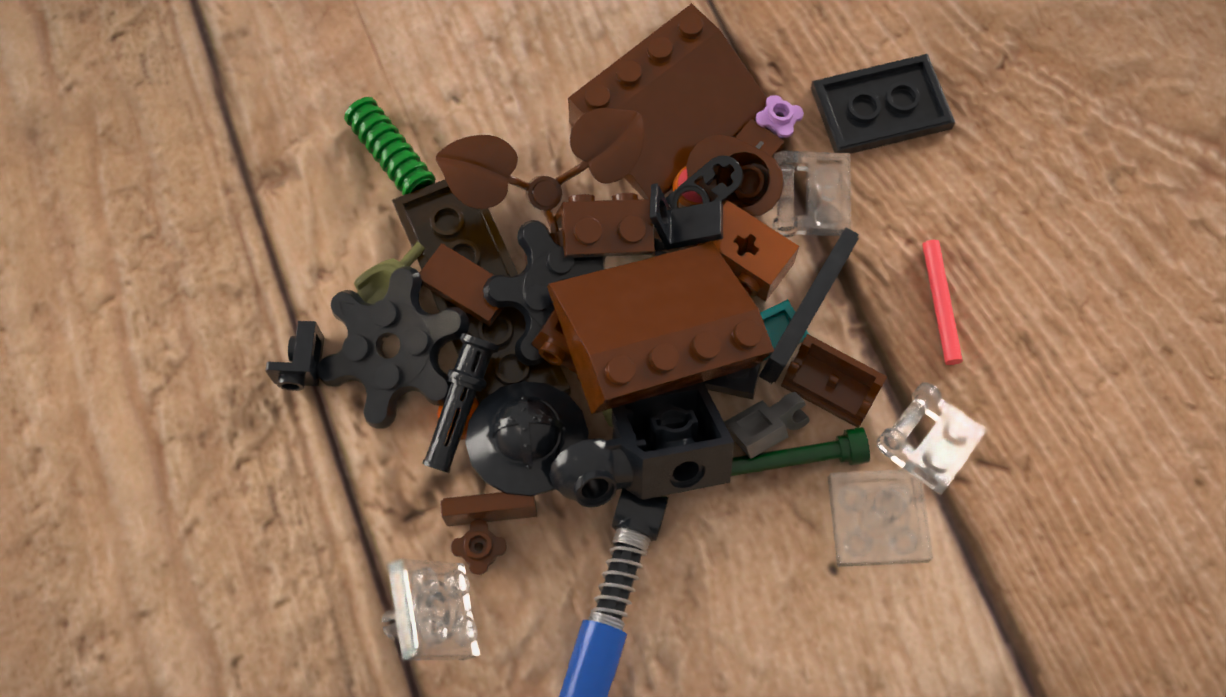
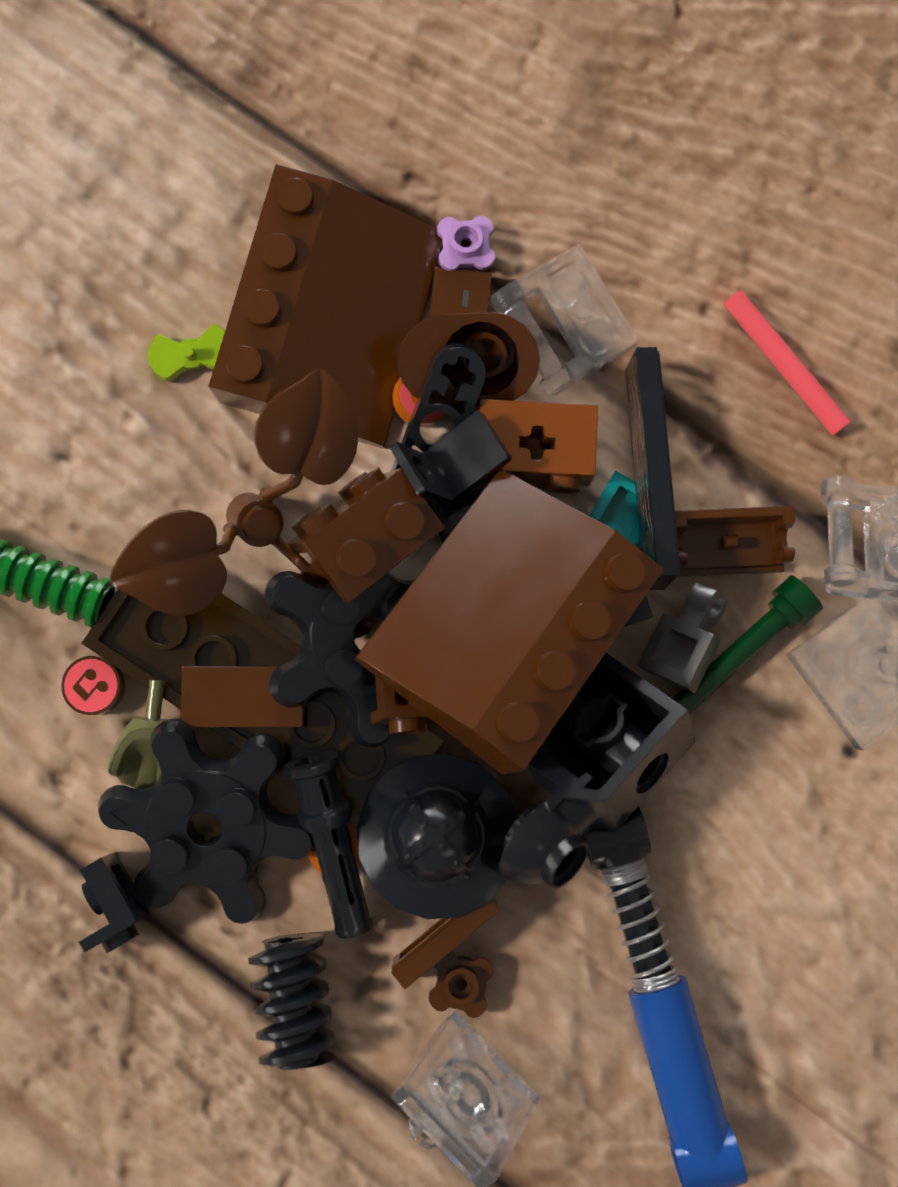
camera: 35 degrees left, 15 degrees up
black tile [811,54,955,157] -> none
none -> coral tile [61,656,125,715]
none -> lime piece [148,324,225,382]
none -> black piece [248,933,337,1070]

